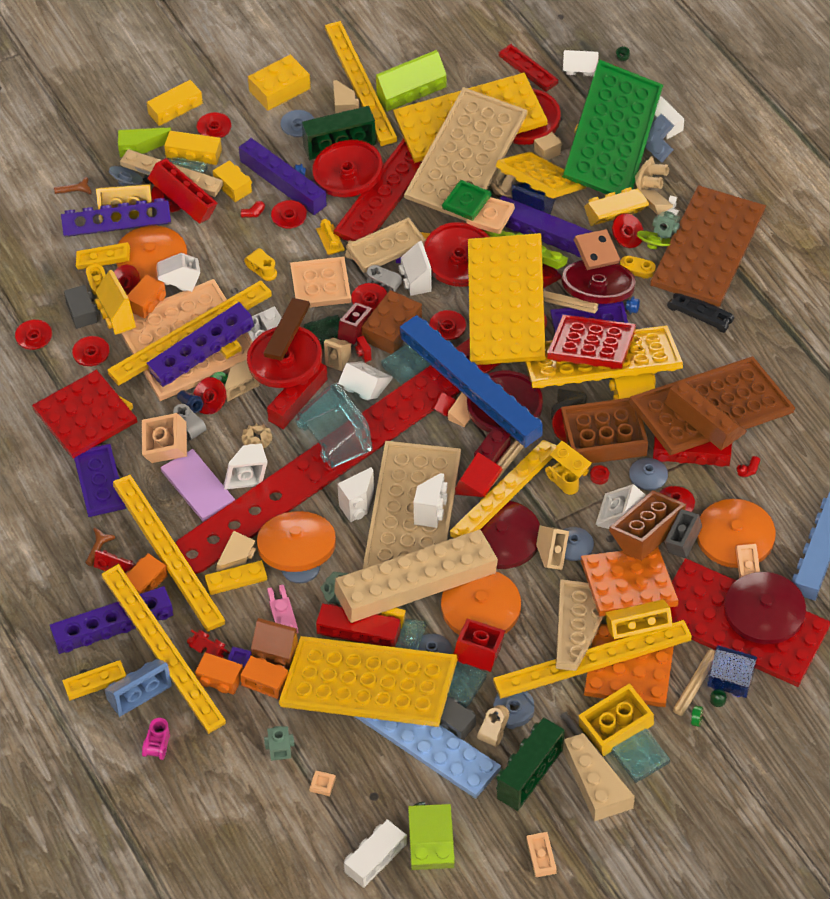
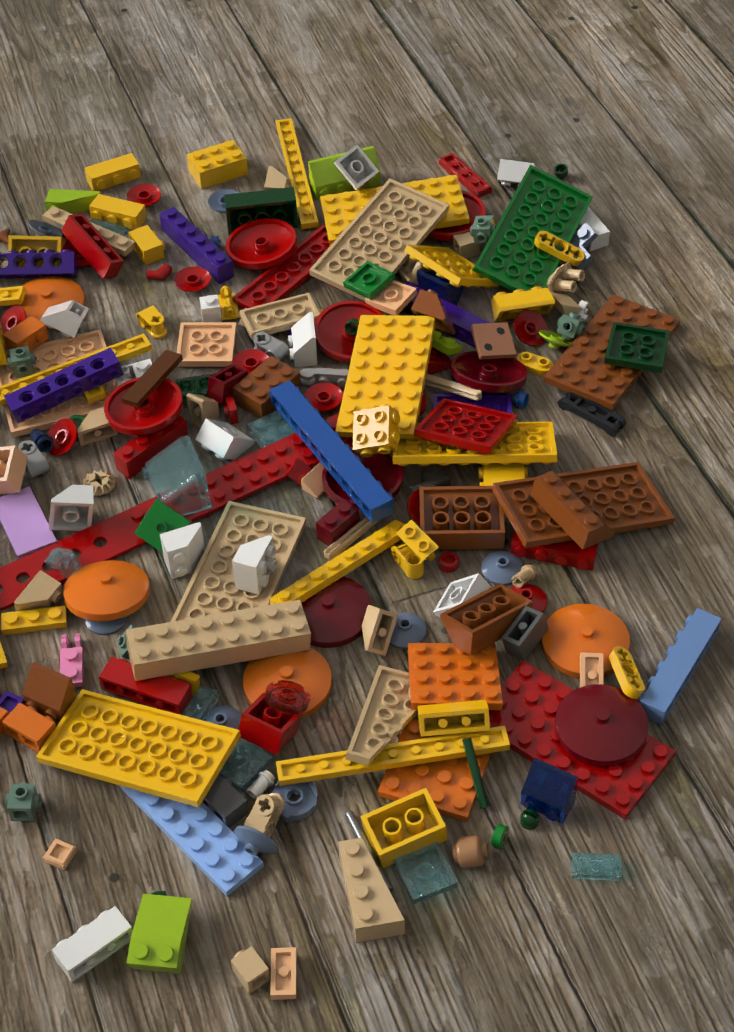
camera: 10 degrees right, 5 degrees down
red slope [455,452,503,497] -> none
dark green brick [496,717,565,811] -> none
tan axle [673,649,718,716] -> none
red arm [736,456,761,478] -> none
none -> sand green brick [7,346,36,379]
none -> clear light blue bracket [44,547,82,578]
none -> green plate [134,499,192,553]
none -> white brick [199,294,222,322]
none -> tan brick [231,946,270,994]
none -> sand blue dish [234,826,279,855]
none -> white pin [246,770,275,800]
none -> clear red tile [265,680,310,715]
none -> light grey hinge [300,368,349,388]
none -> white slope [334,144,379,190]
none -> dark green hinge [344,318,359,335]
none -> yellow brick [353,404,400,457]
none -> dark orange slope [411,289,456,335]
none -> medium nougat head [452,835,489,869]
none -> dark green bar [462,737,489,809]
none -> sand green brick [470,215,496,244]
none -> tan pin [511,565,537,588]
none -> yellow beam [534,231,585,266]
none -> clear light blue plate [571,852,621,881]
none -> dark green plate [604,321,670,373]
none -> yellow beam [609,646,645,699]

